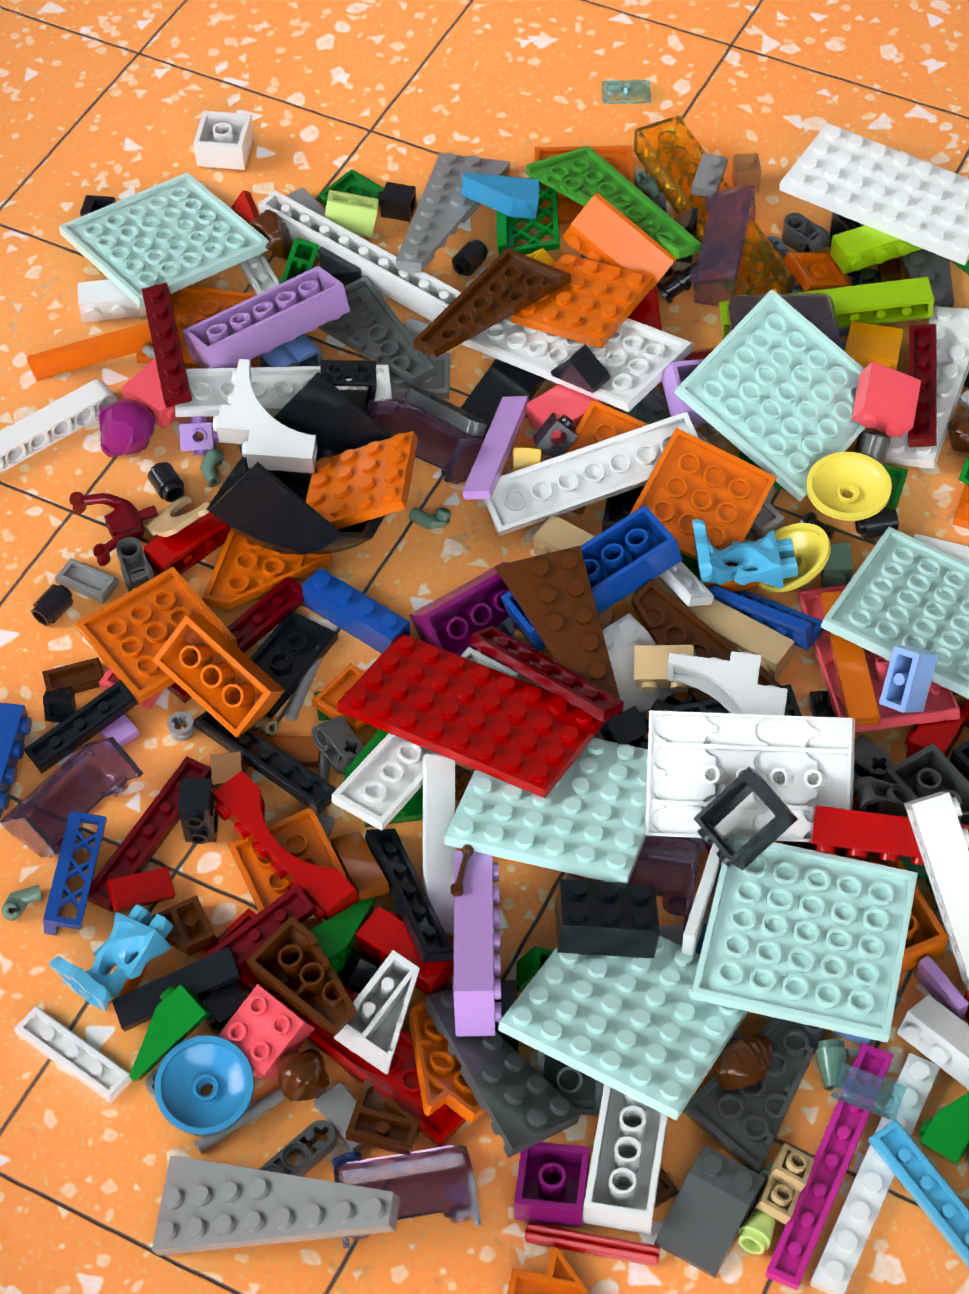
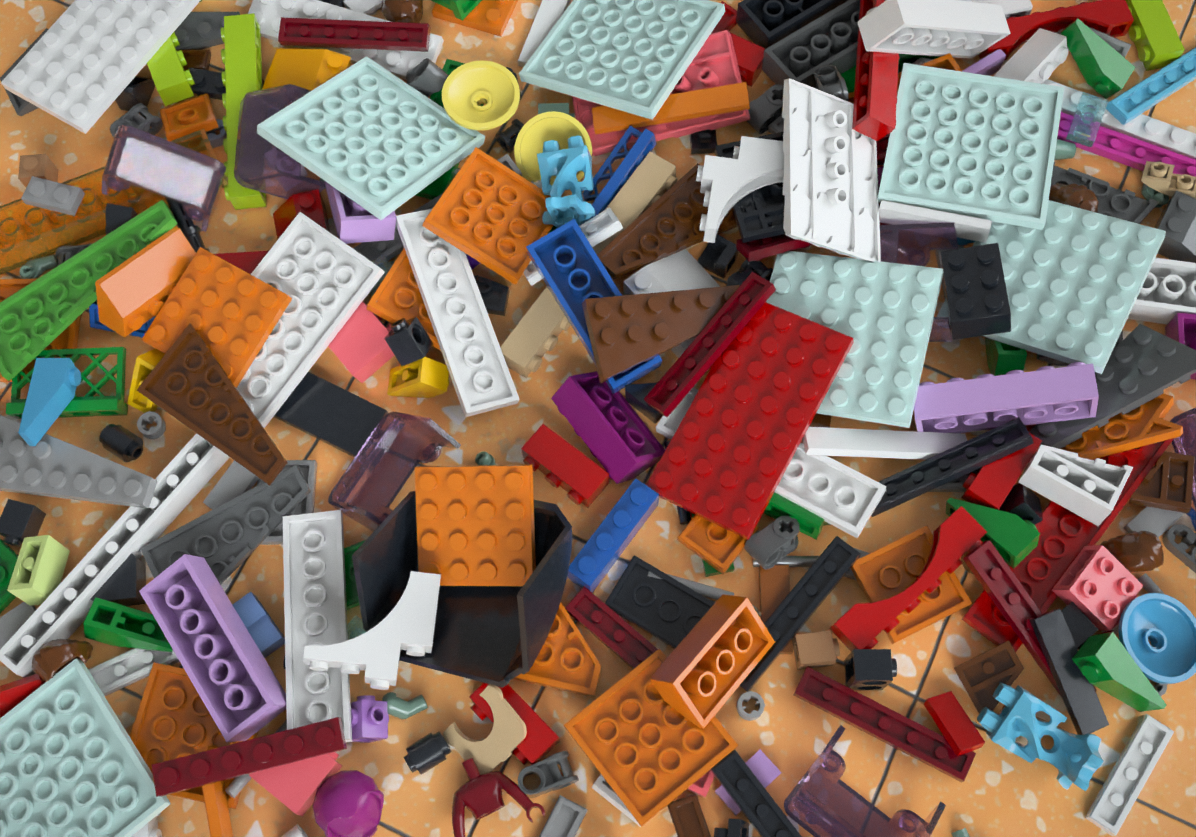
camera: 90 degrees left, 15 degrees up
blue fence [43,811,107,935] -> none
reddish brown wedge [246,916,358,1036] -> none
black window [320,360,377,419] -> none
dark orange tile [331,831,390,900] -> none
dark grey beam [405,386,488,437] -> none
reddish brown hinge [450,844,474,896] -> none
lavender tile [462,396,529,500] -> none
black slope [551,344,610,394] -> none
tan brick [634,645,696,692] -> none
black window [693,767,798,871] -> none
coral brick [851,361,921,438] -> none
light blue brick [879,645,939,713] -> none
none -> red brick [521,424,610,508]

